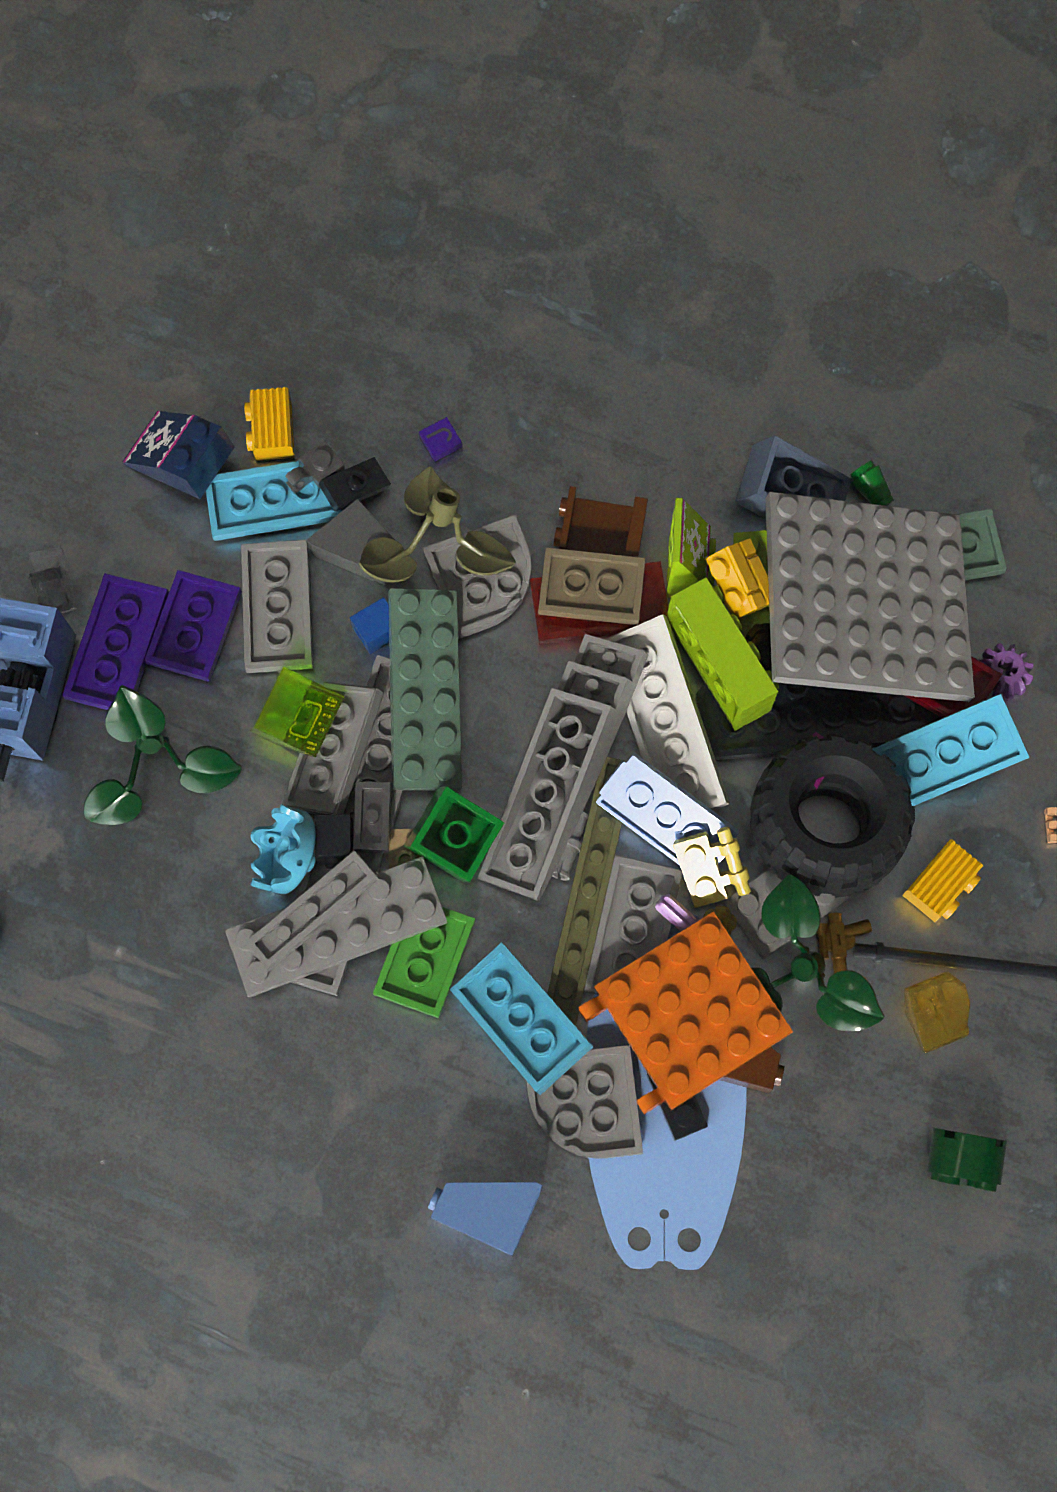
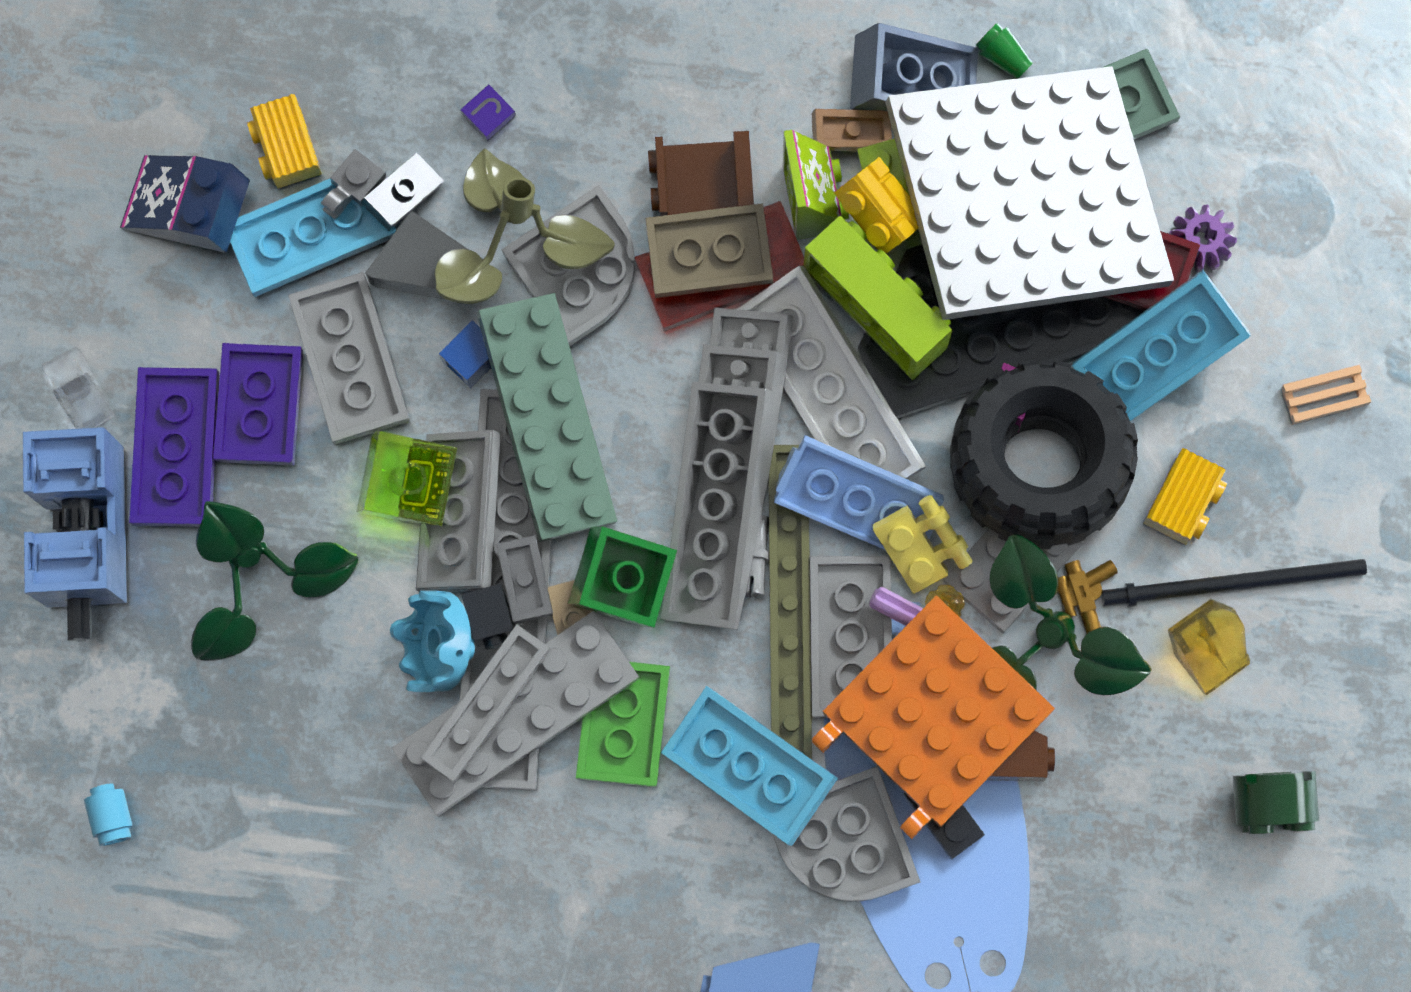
camera: 10 degrees left, 5 degrees up
none -> medium nougat plate [811,109,892,152]

